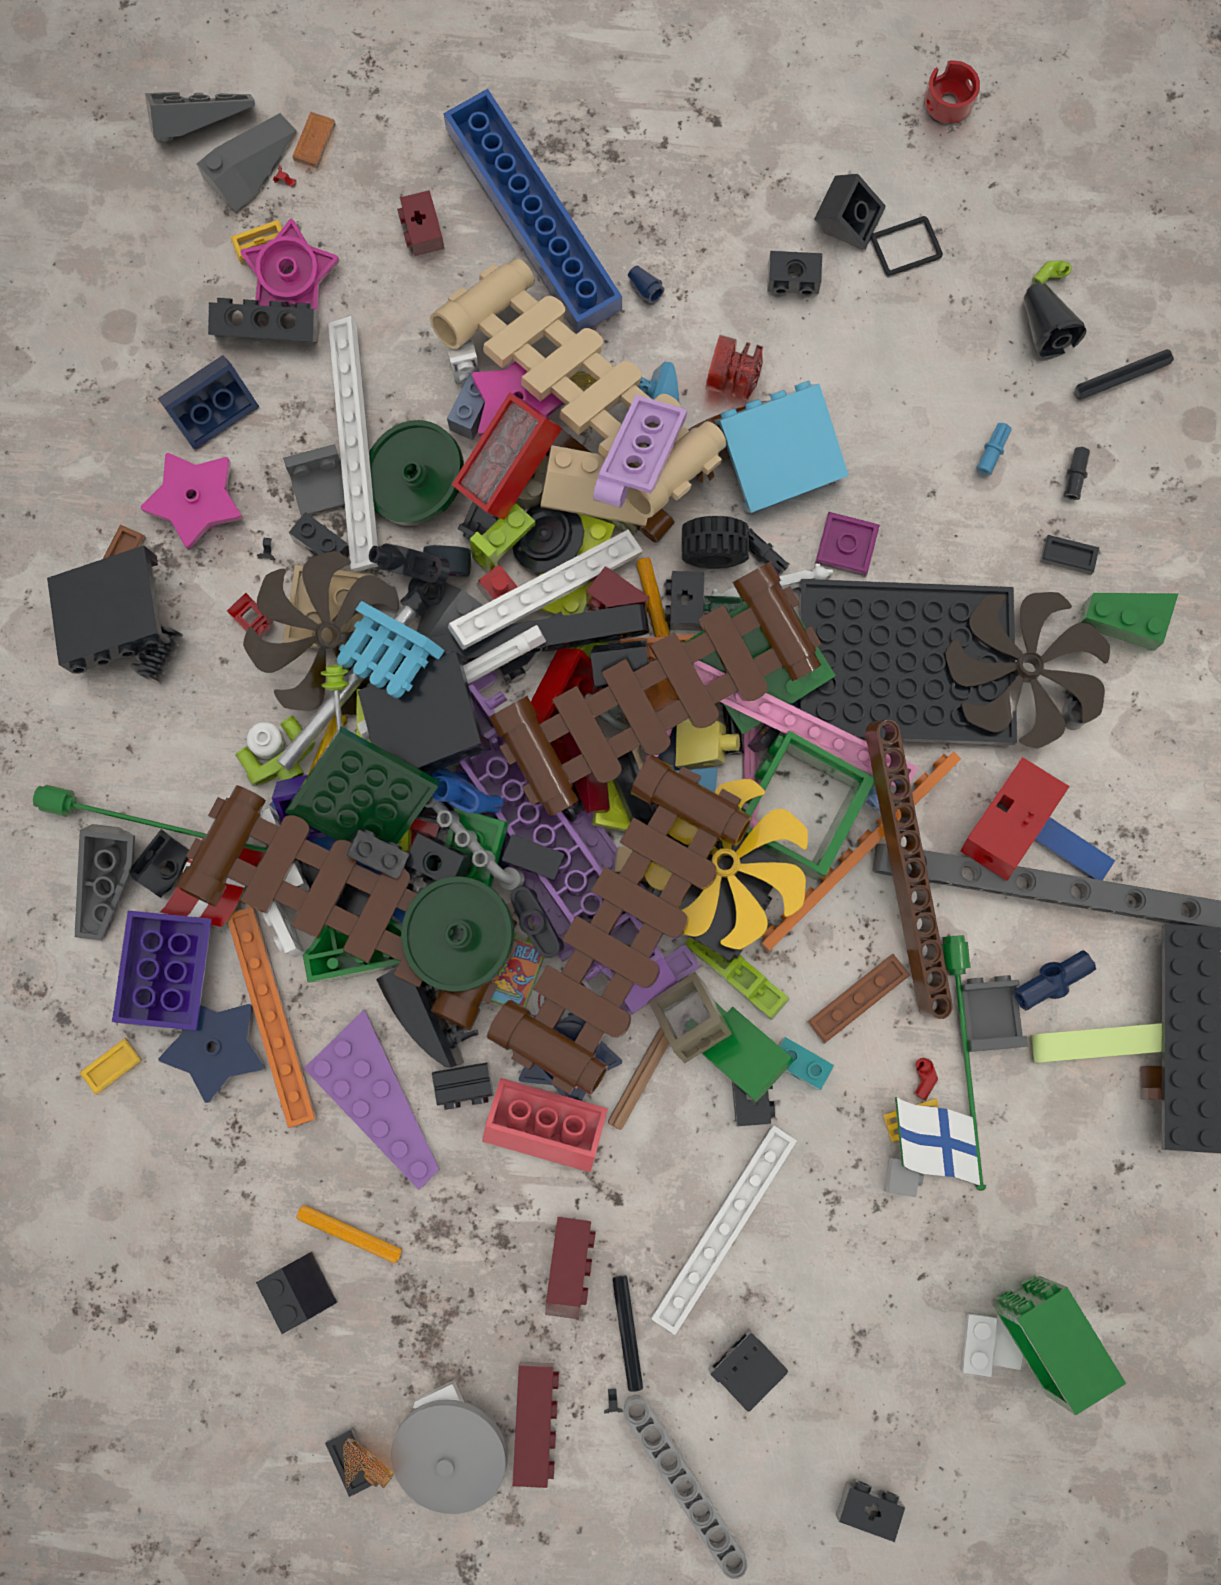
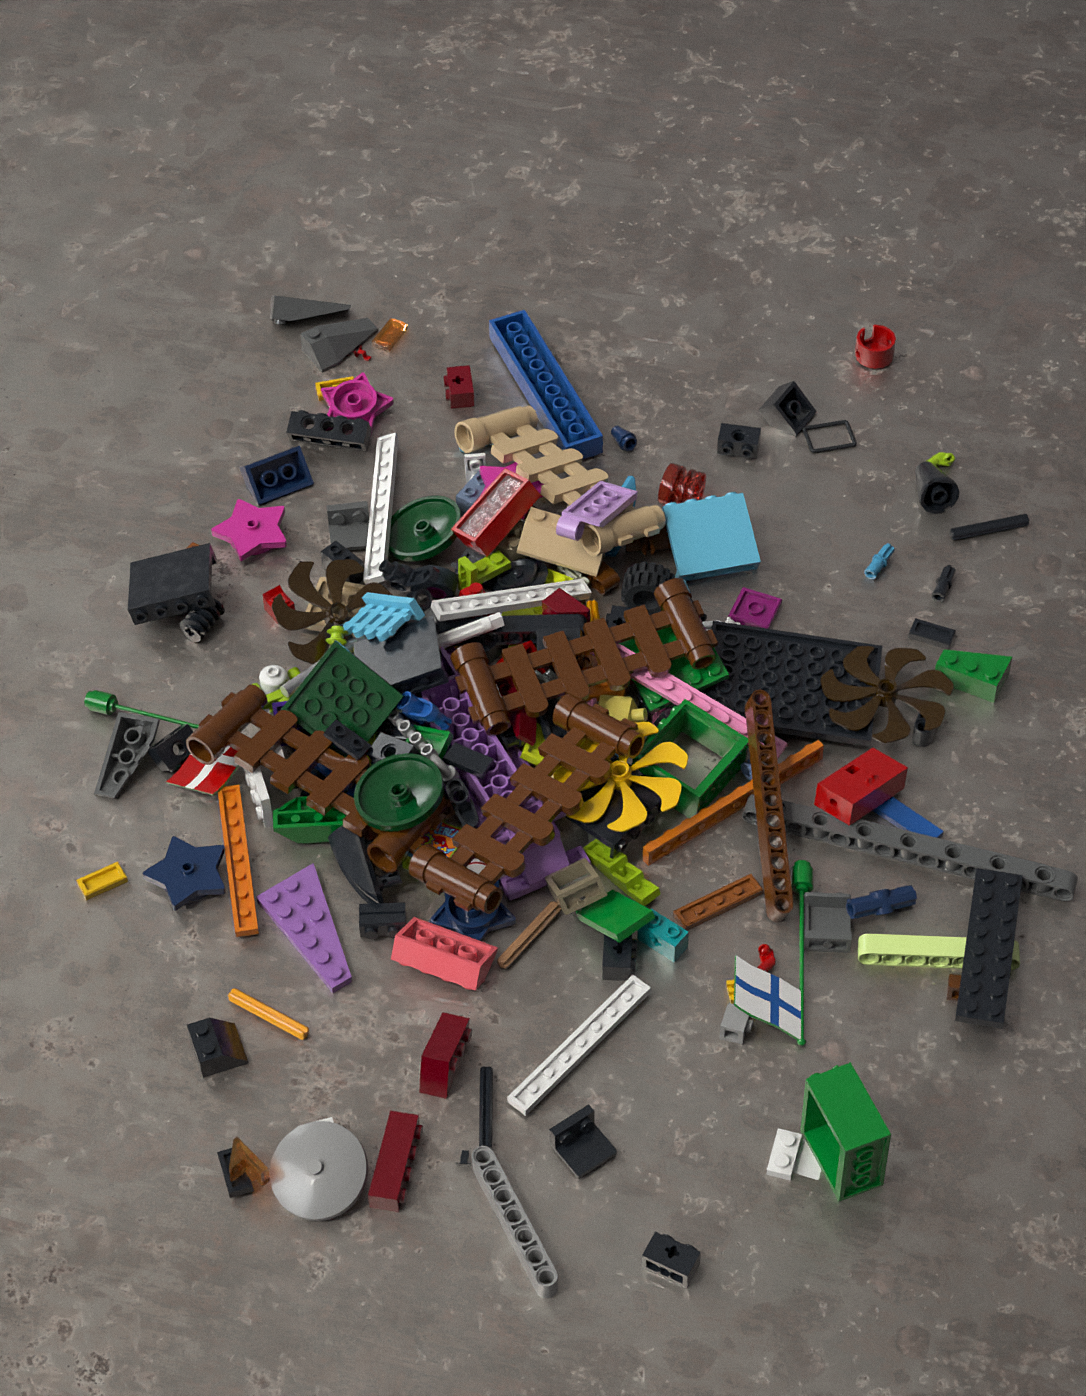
camera: 10 degrees right, 30 degrees down
dark purple slope [112,910,212,1031] -> none

